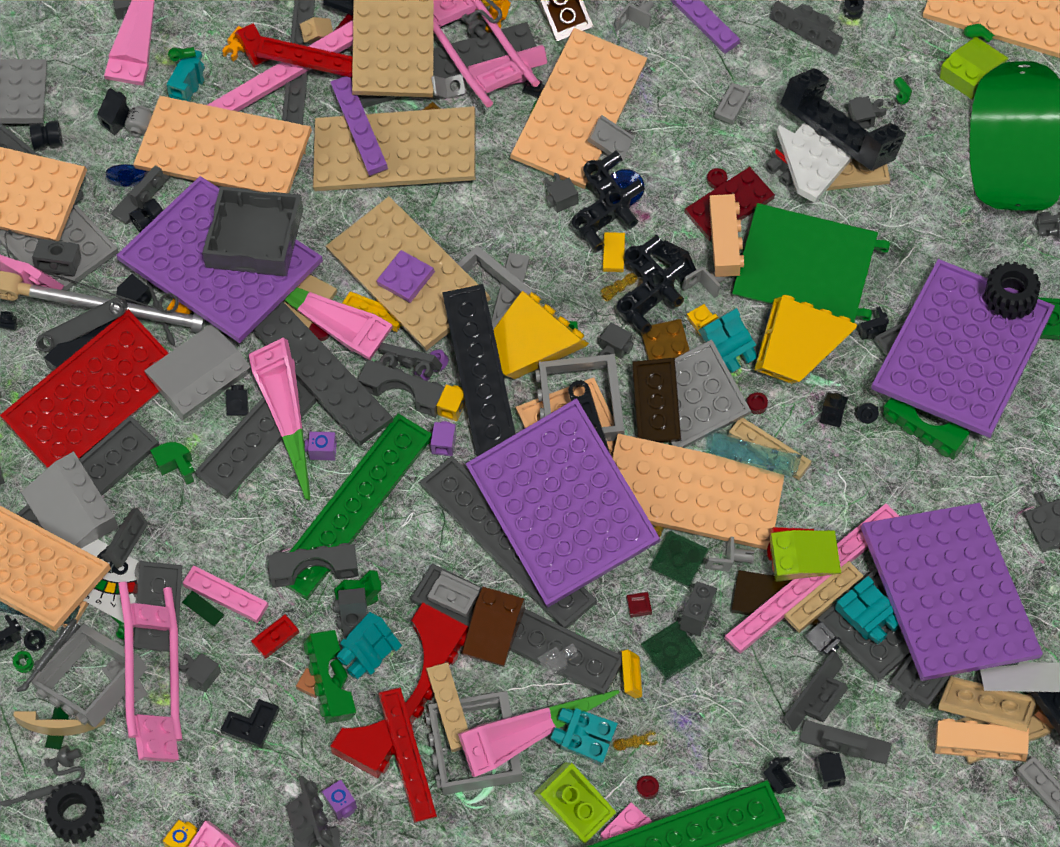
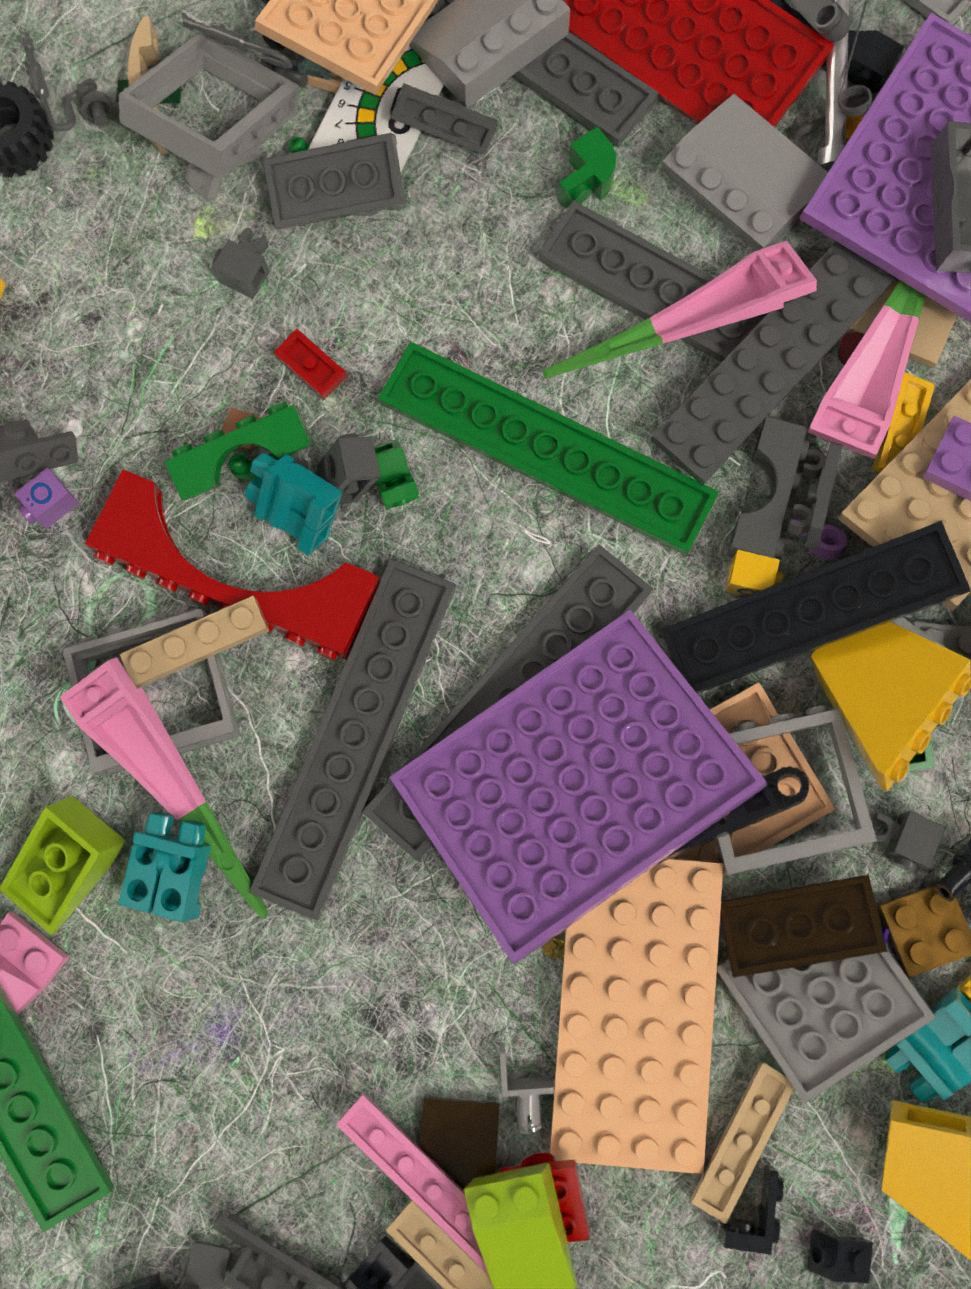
camera: 85 degrees right, 15 degrees up
green bush [13,651,34,673] -> none
bright pink plate [118,582,183,762] -> none
bright pink plate [182,565,269,623] -> none
dark green sticker [182,591,224,626] -> none
black plate [220,699,280,748] -> none
black bracket [226,385,249,416] -> none
dark grey arch [268,543,359,588] -> none
medium lavender brick [305,431,337,461] -> none
red tile [378,687,437,823] -> none
light grey plate [427,571,481,618] -> none
medium lavender brick [431,421,457,456] -> none
reddish brown slope [462,586,525,667] -> none
clear plate [538,644,579,678] -> none
clear yellow piece [614,731,658,751] -> none
yellow tile [622,649,642,699] -> none
dark red tile [627,592,652,618] -> none
dark red tile [637,775,659,799] -> none
clear green plate [641,621,702,681] -> none
clear green plate [650,531,709,588] -> none
dark grey brick [680,581,717,637] -> none
clear light blue arch [709,432,802,476] -> none
dark red tile [747,392,768,414] -> none
black bracket [763,757,796,794] -> none
none -> black bracket [719,1165,784,1255]

